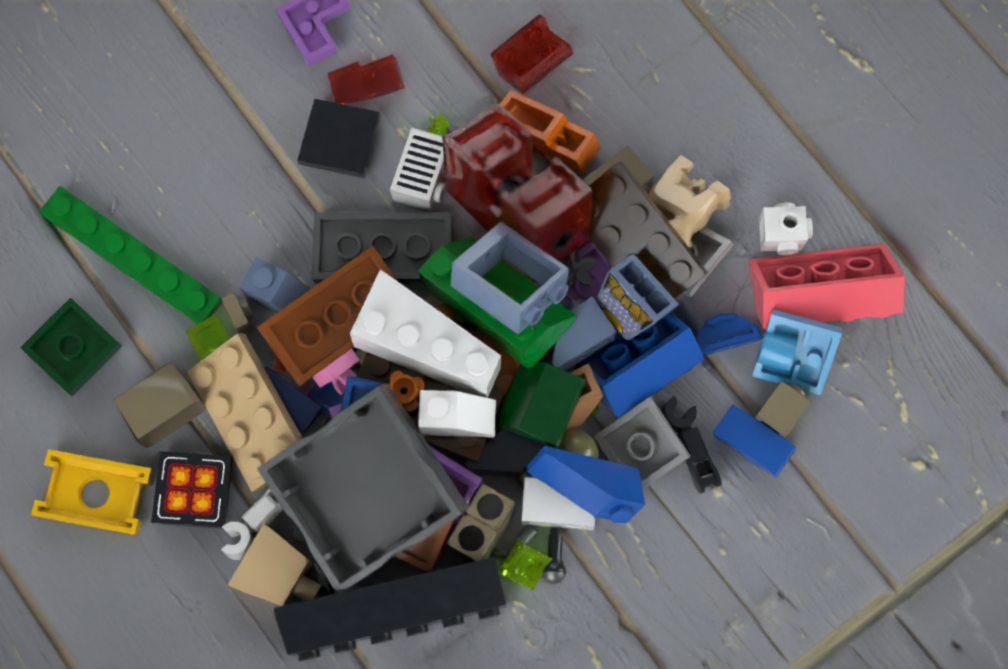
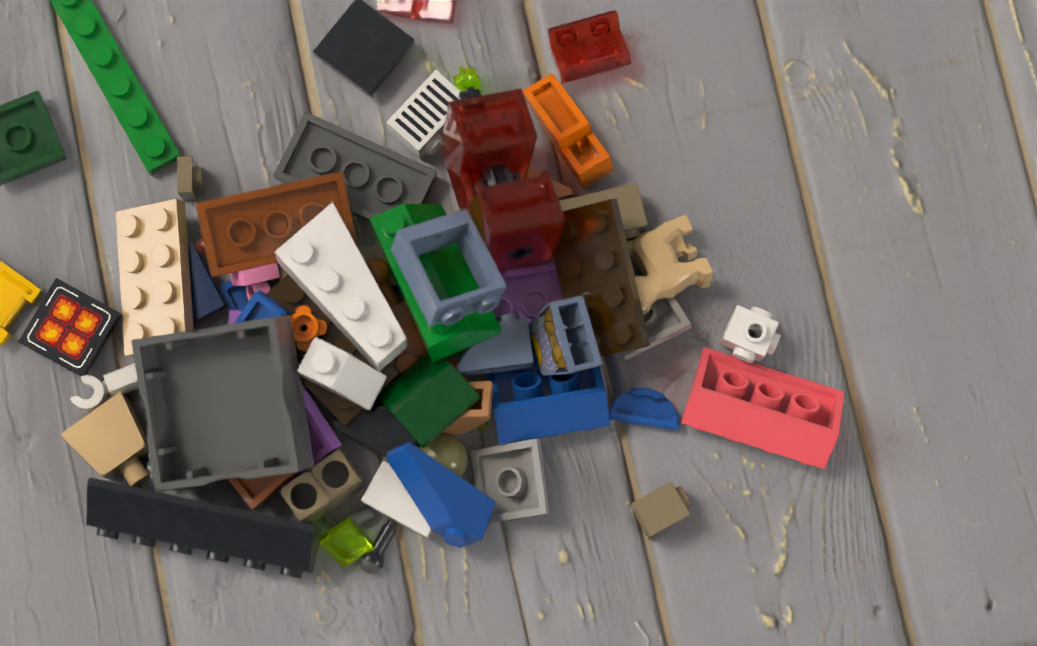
camera: 20 degrees right, 5 degrees up
dark tan piece [113,362,206,448] -> none
clear neon green plate [185,314,230,360] -> none
sand blue slope [239,257,311,313] -> none
dark grey plant [559,247,597,286] -> none
black piece [660,396,722,494] -> none
blue slope [712,405,796,477] -> none
dark azure plate [752,309,842,395] -> none

